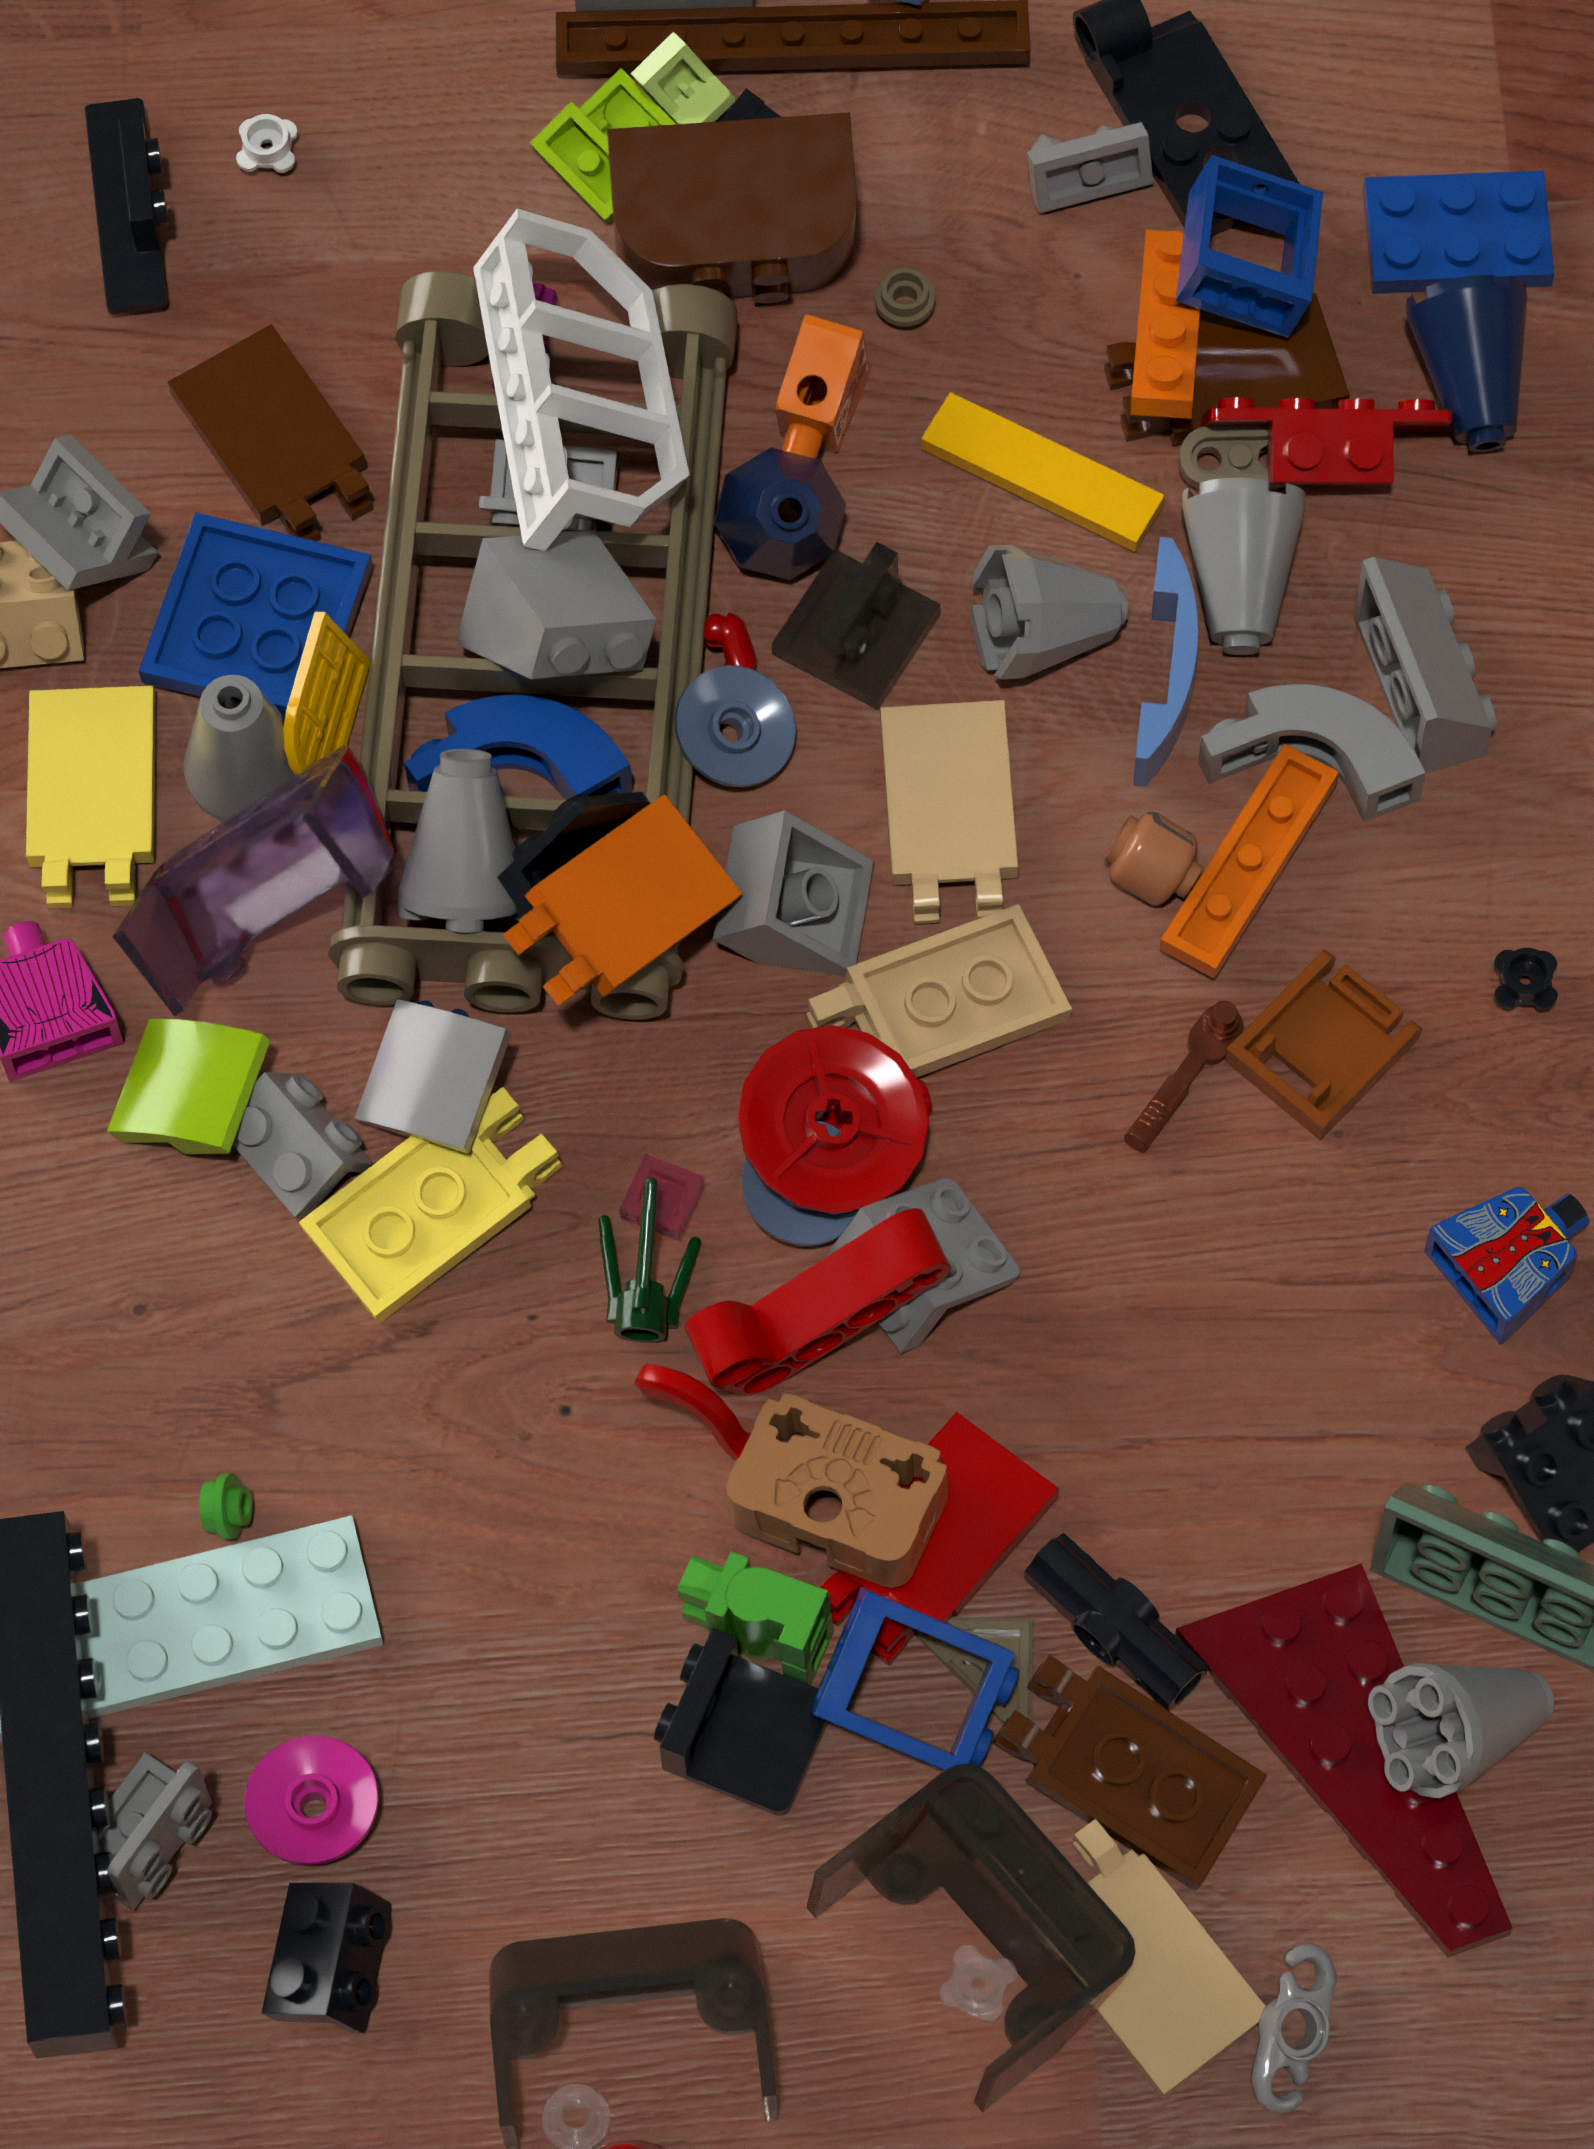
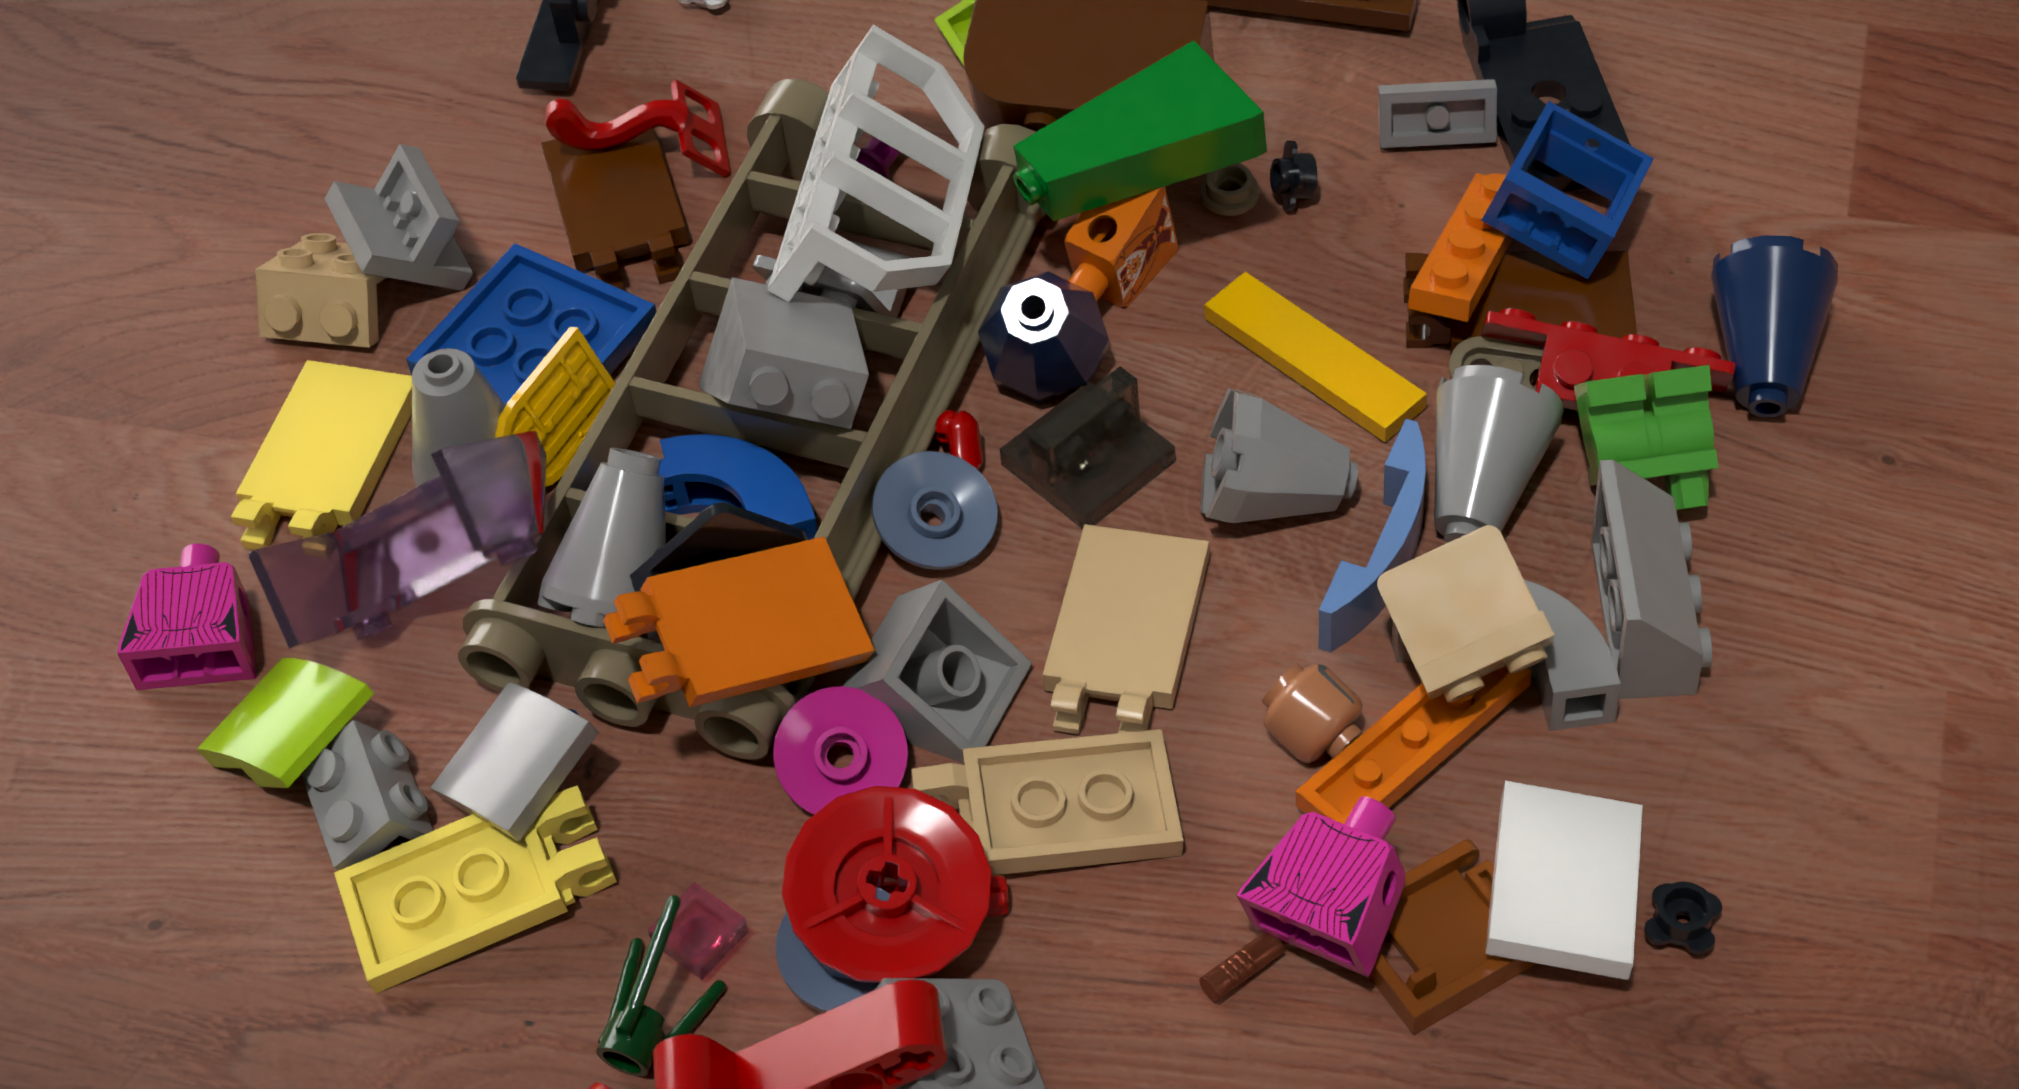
camera: 20 degrees right, 15 degrees down
blue plate [1363,170,1554,294] -> none
none -> red piece [545,79,730,178]
none -> dark pink dish [773,686,908,815]
none -> green slope [1013,40,1267,221]
none -> dark pink torso [1236,797,1406,977]
none -> black plate [1270,140,1318,211]
none -> tan bracket [1377,525,1555,703]
none -> white tile [1485,781,1643,980]
none -> bright green hips [1574,365,1719,510]

